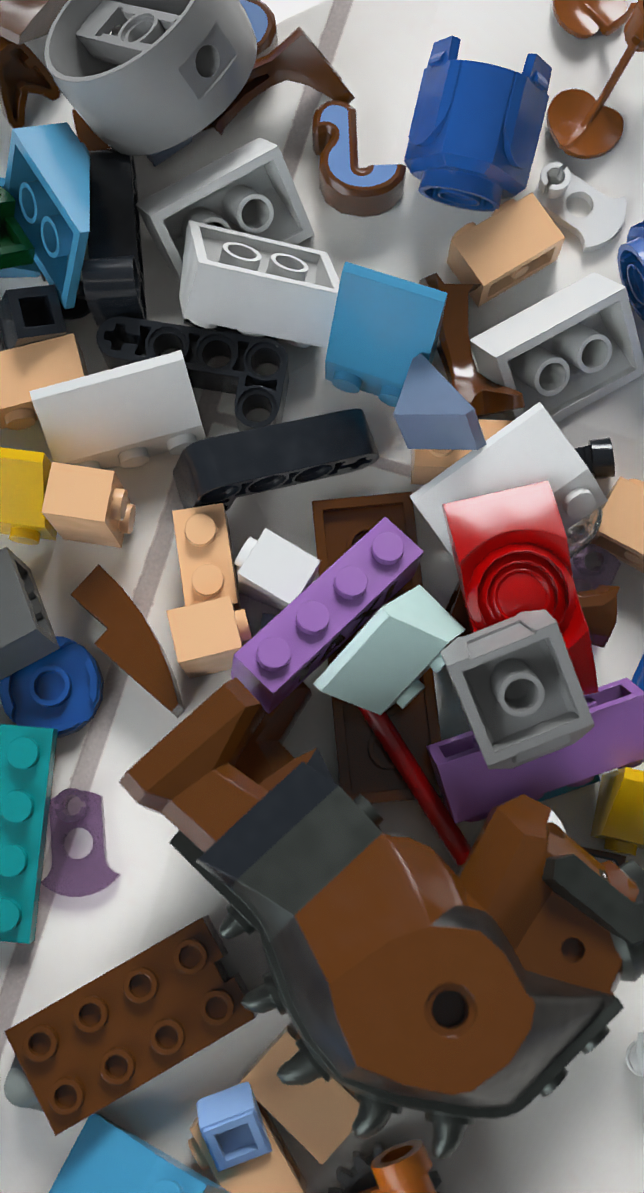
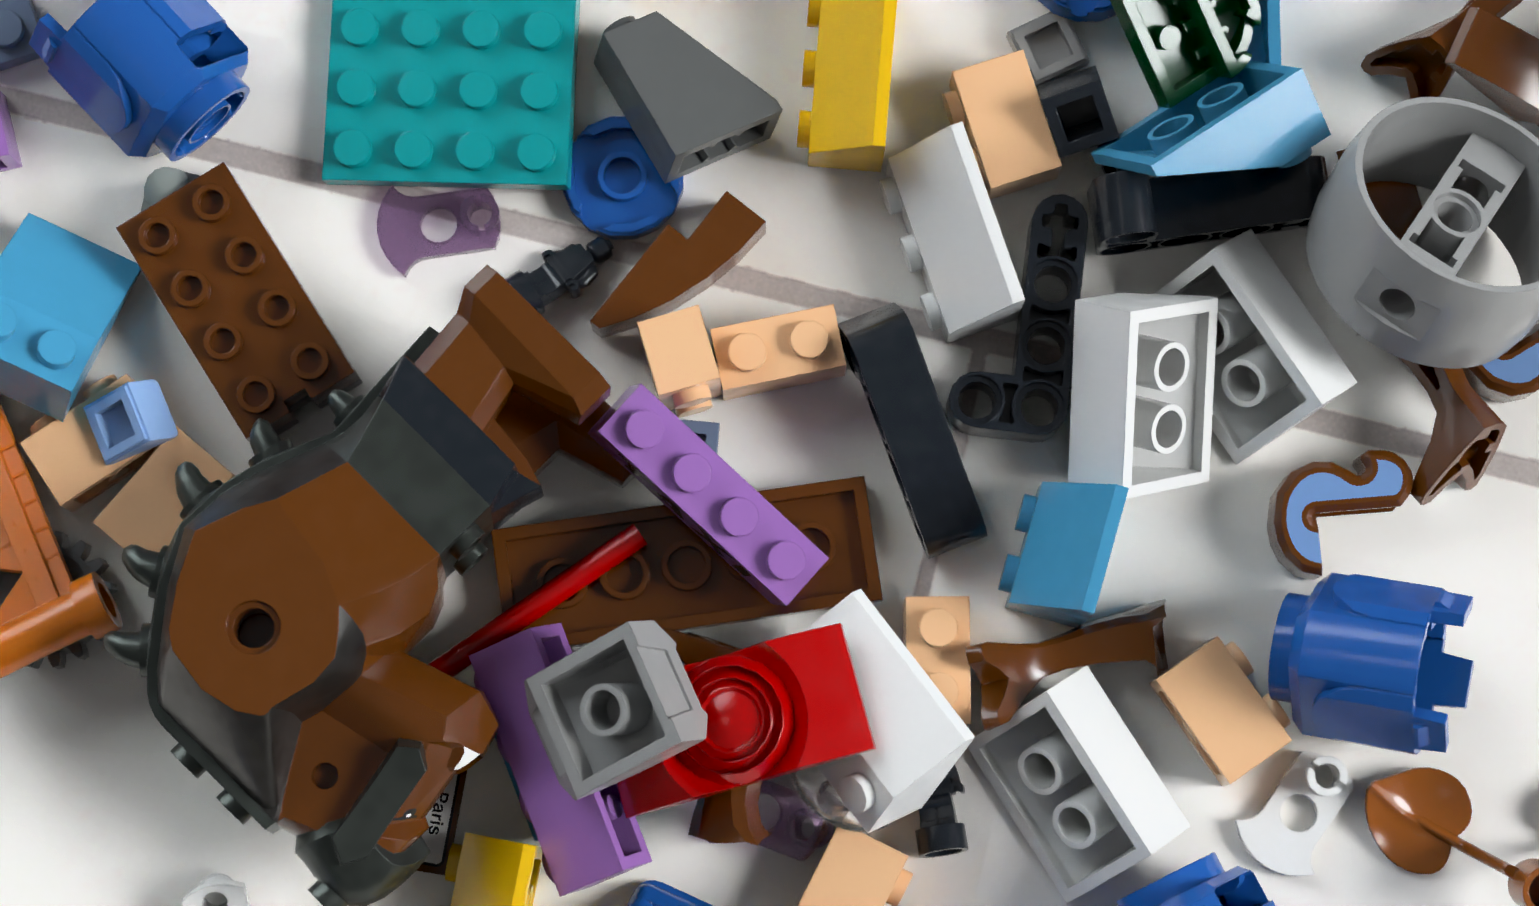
camera: 85 degrees right, 5 degrees up
light nougat brick [42,462,136,548] -> none
white slope [234,528,321,611] -> none
light aqua slope [313,585,466,715] -> none
sand blue slope [393,353,486,450] -> none
none -> black piece [505,237,614,314]

